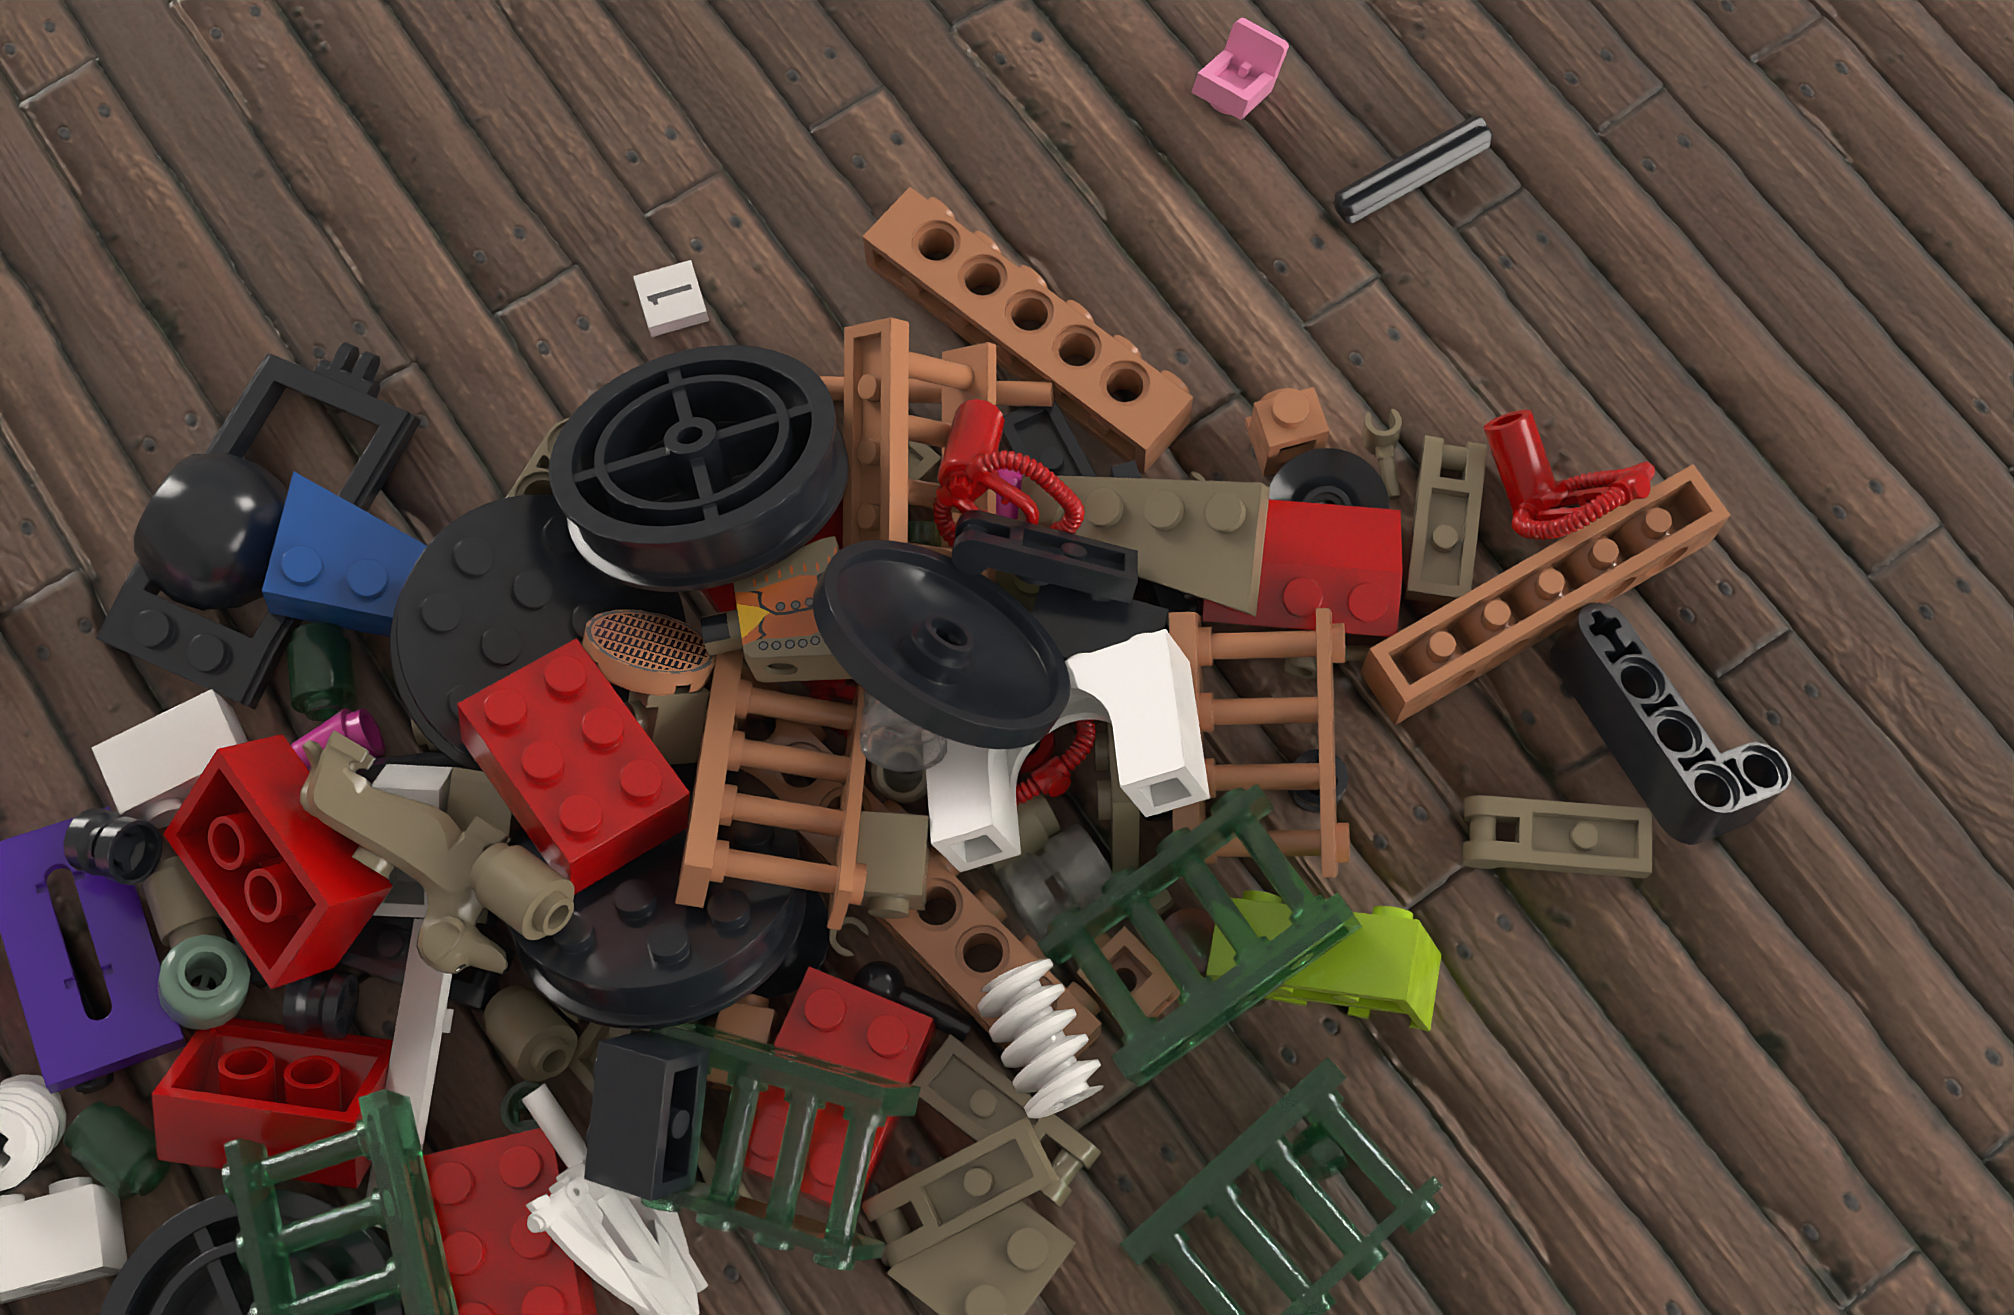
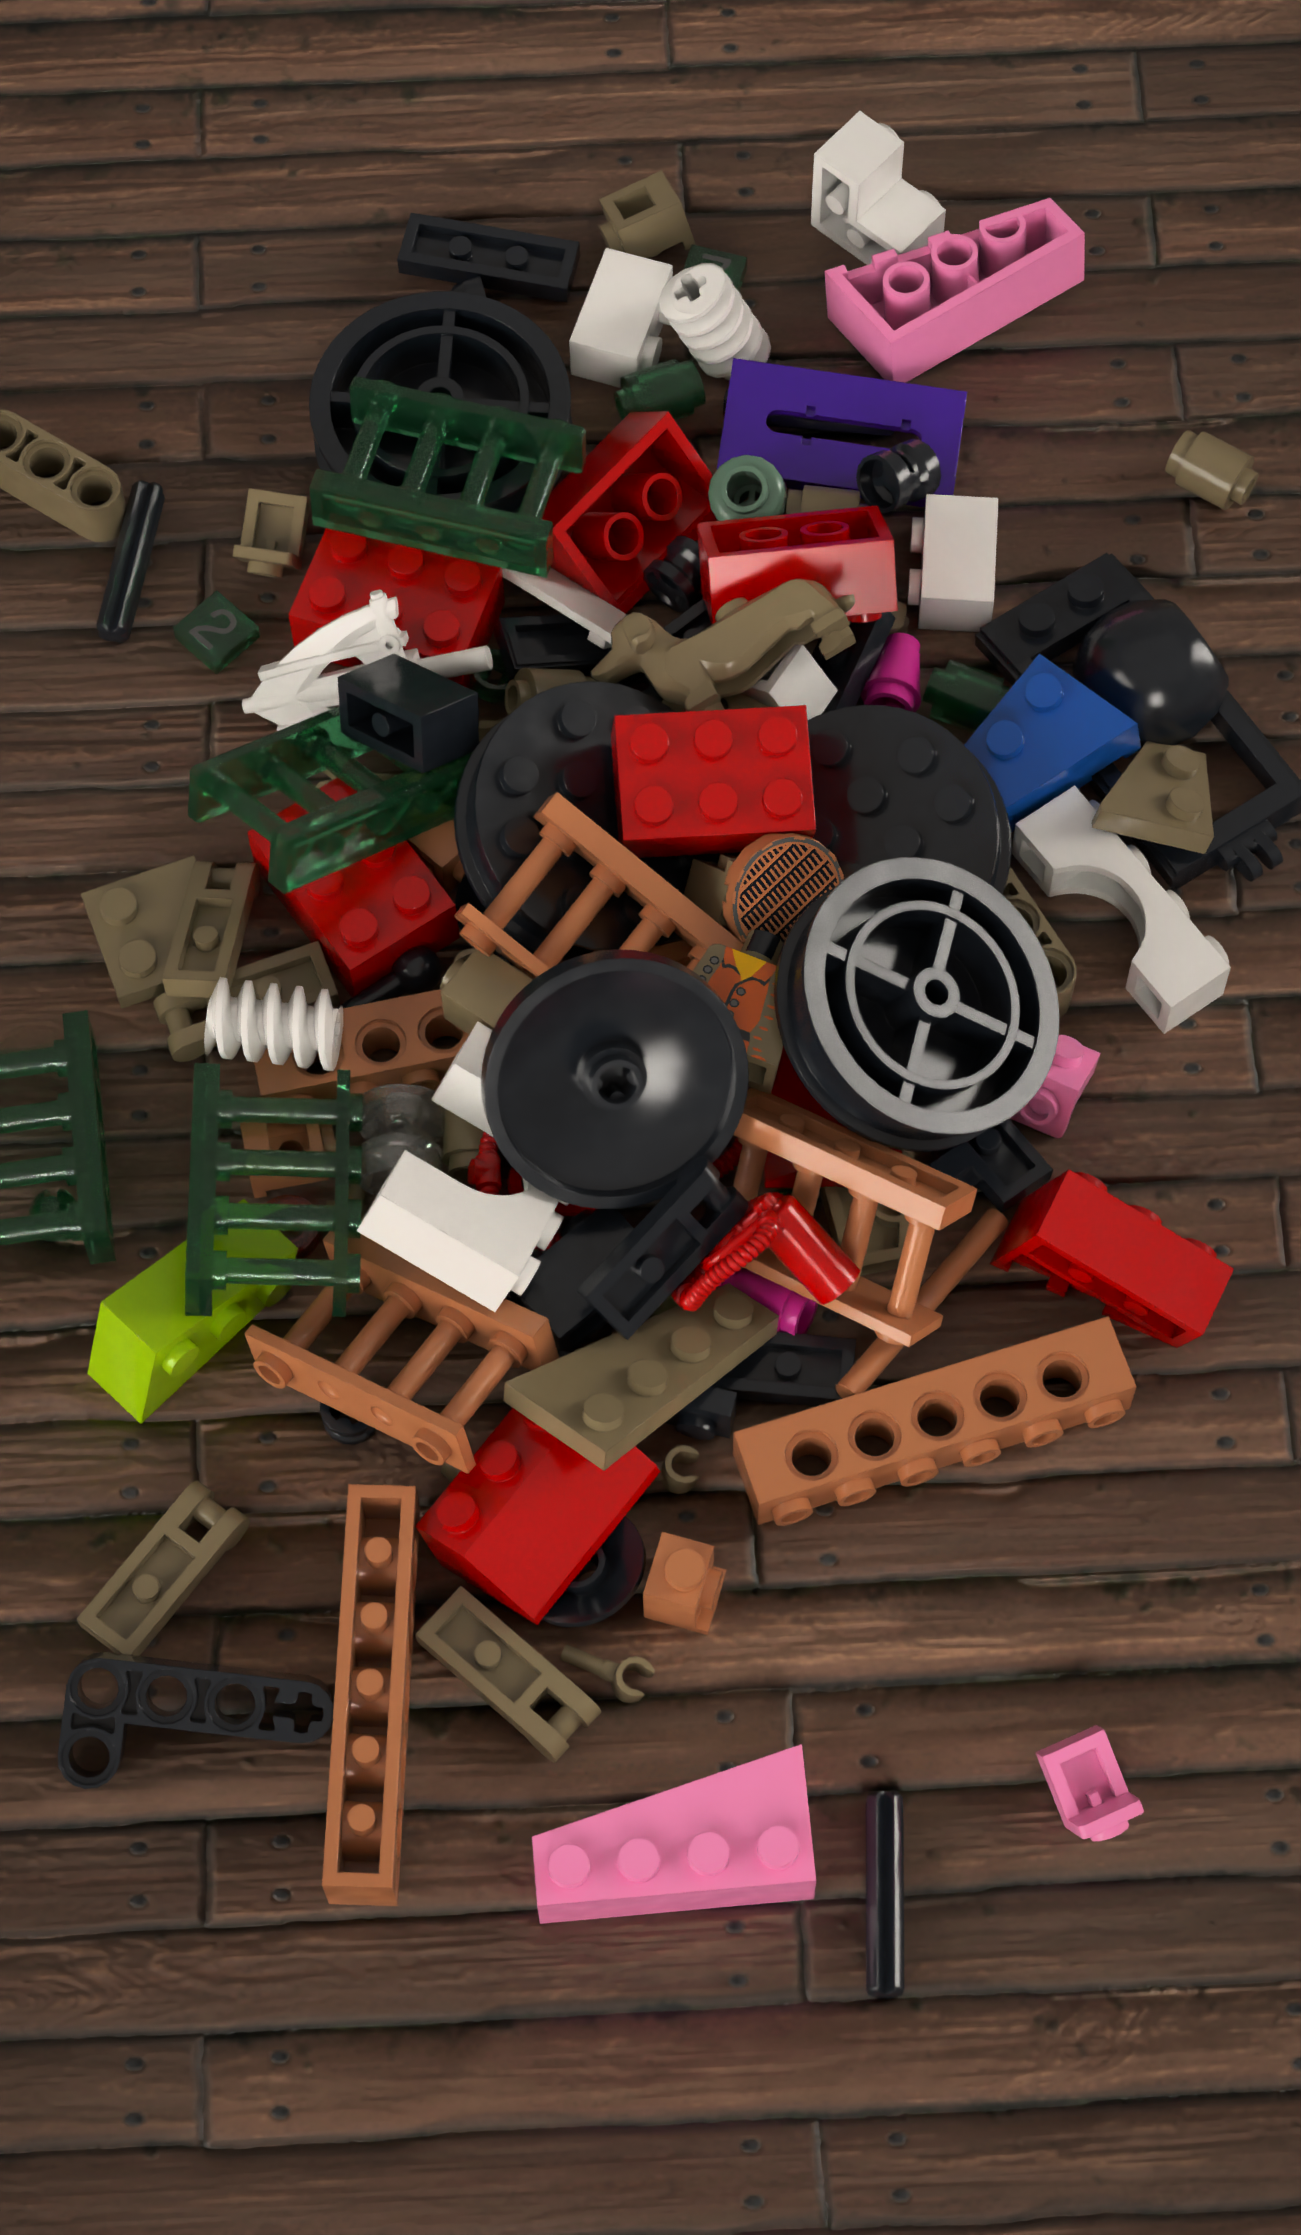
camera: 120 degrees right, 5 degrees down
dark tan brick [469,843,574,940] -> none
white tile [633,260,709,337] -> none
red piece [1483,409,1655,540] -> none
none -> black tile [494,614,612,681]
none -> bright pink wedge [532,1744,816,1924]
none -> red wedge [990,1169,1234,1348]
none -> white arch [1011,785,1231,1034]
none -> dark tan wing [1092,741,1214,854]

